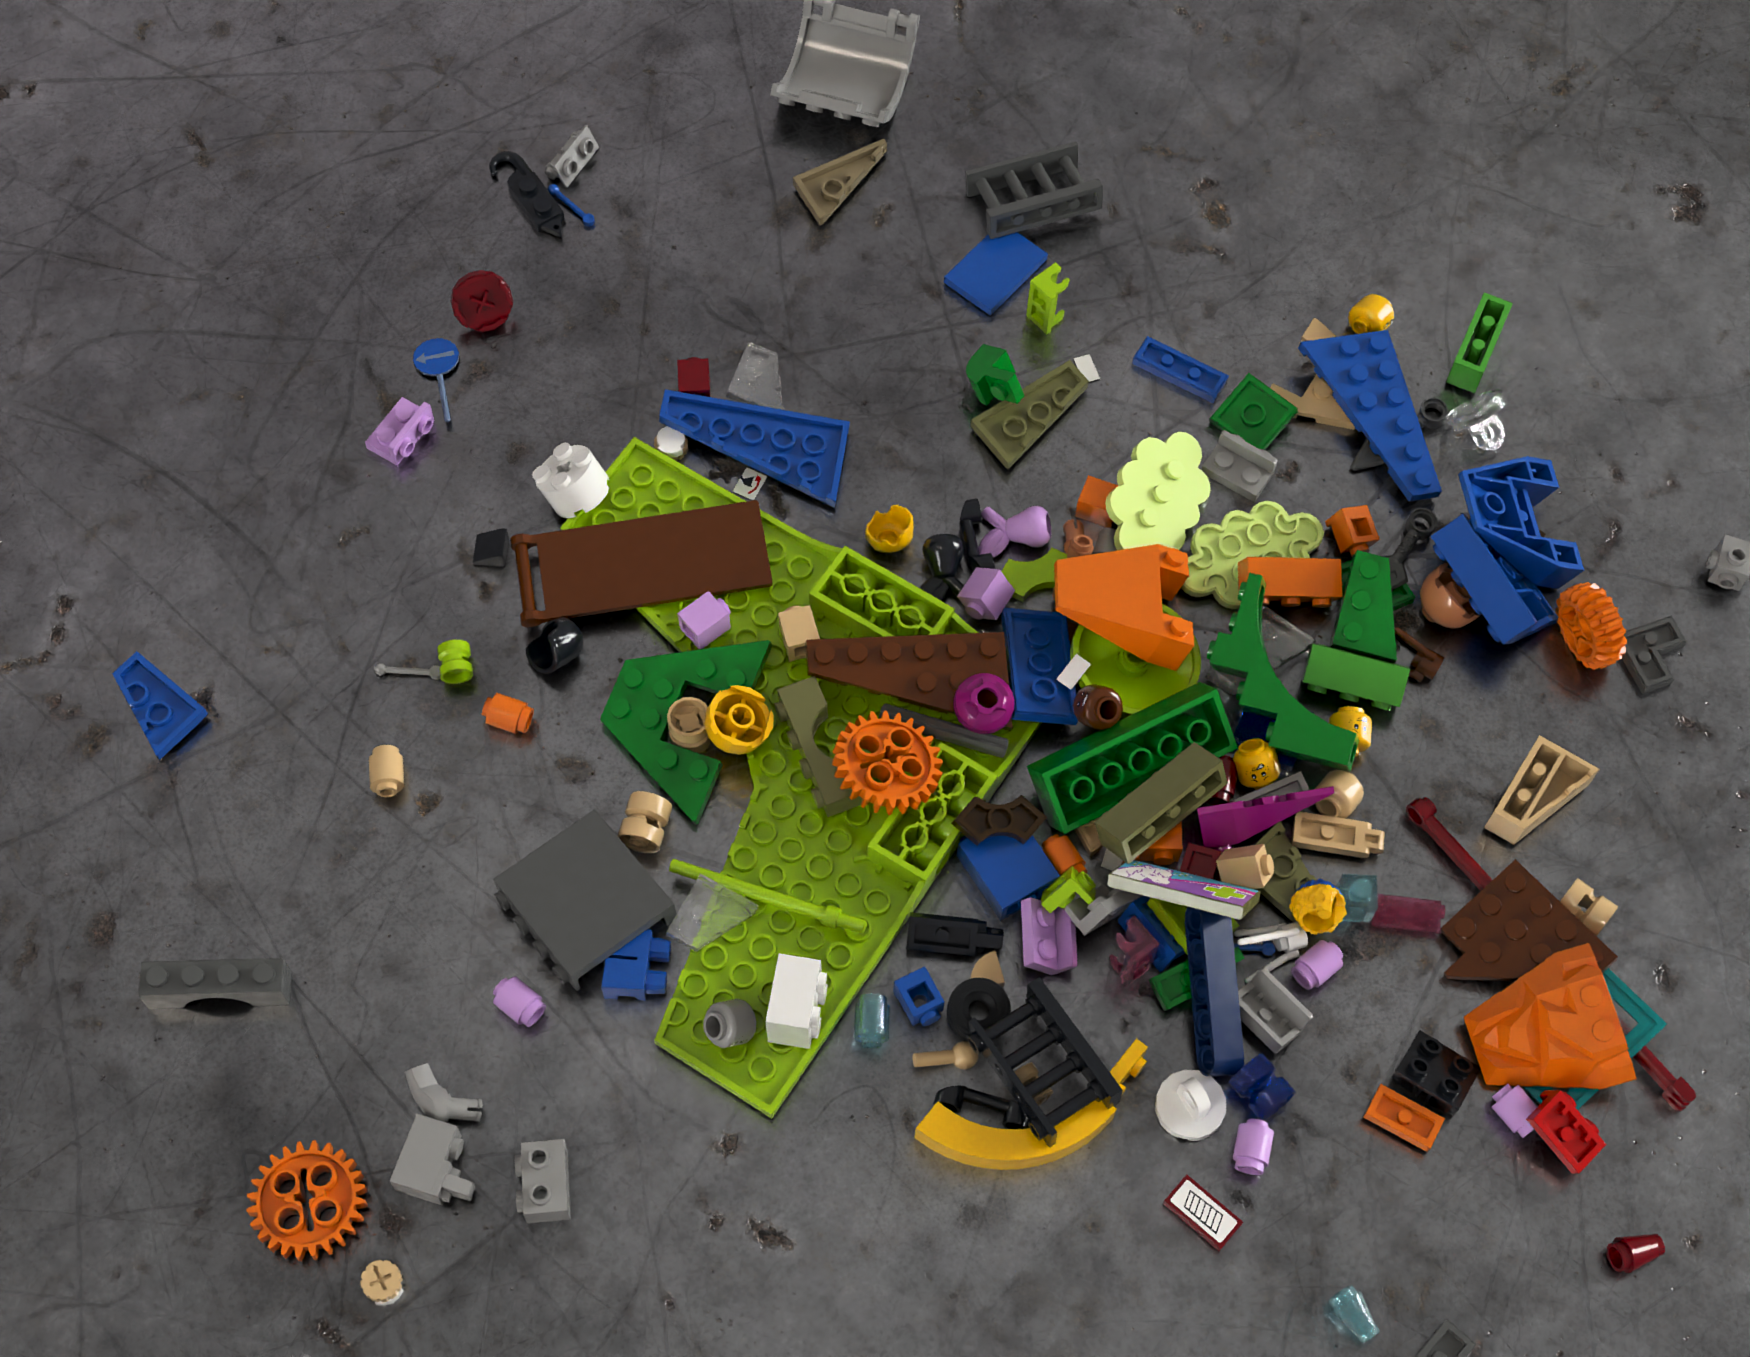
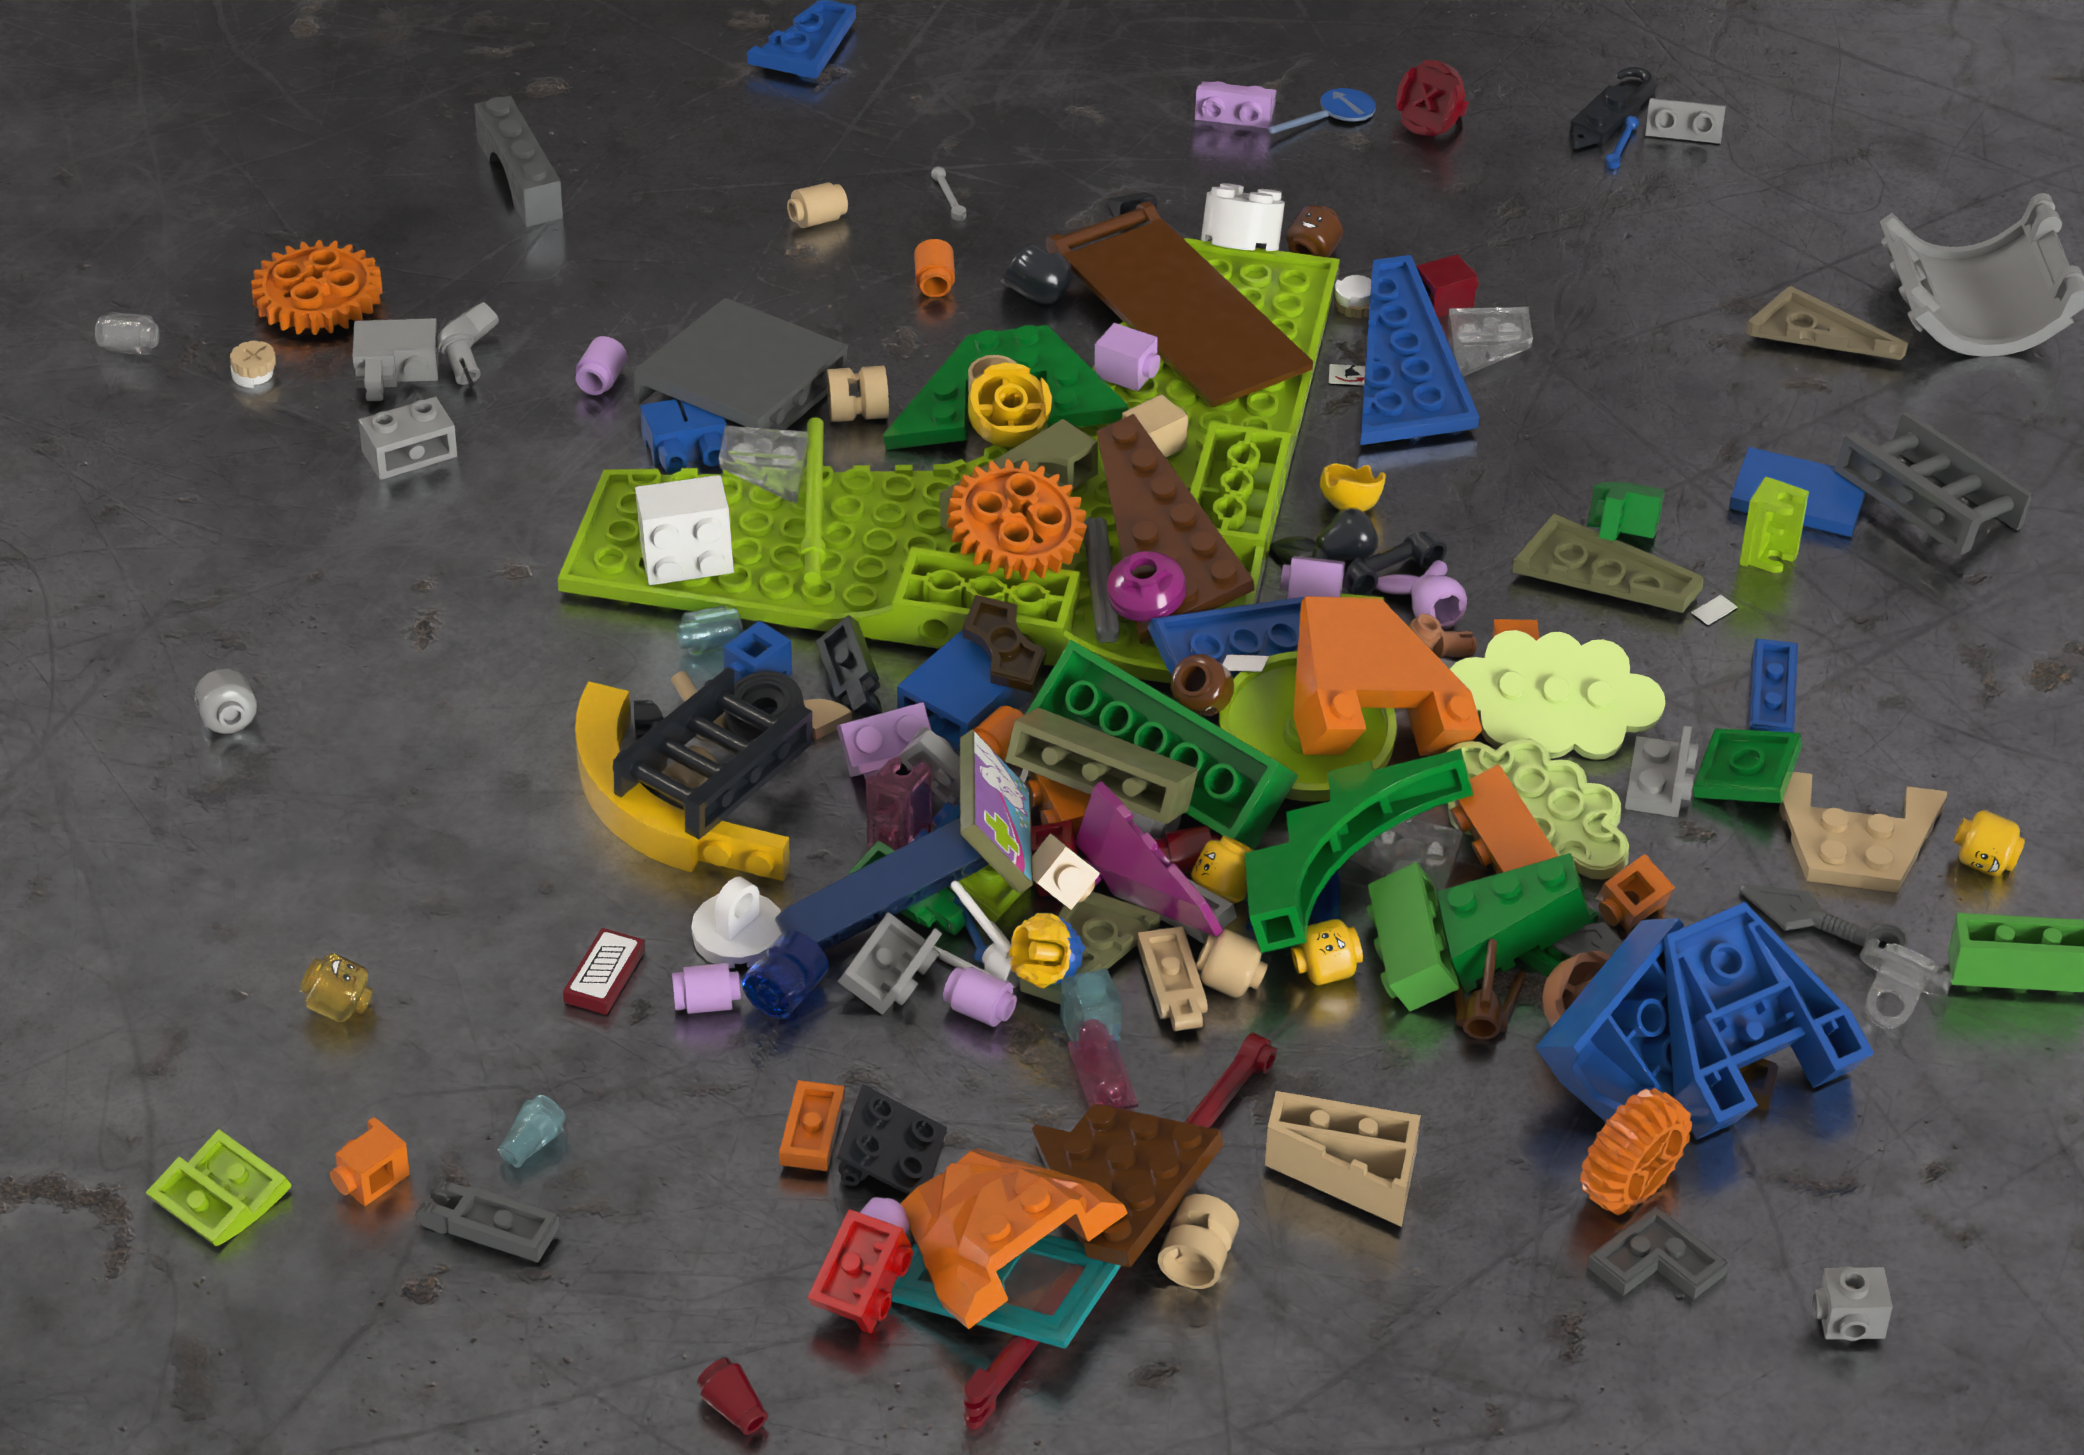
camera: 70 degrees right, 20 degrees down
lime wheel [437,640,473,684] -> none
light grey head [703,999,756,1048] -> none
lime bracket [1041,866,1096,913] -> none
blue wing [1298,330,1442,502] -> none
none -> reddish brown head [1285,205,1344,258]

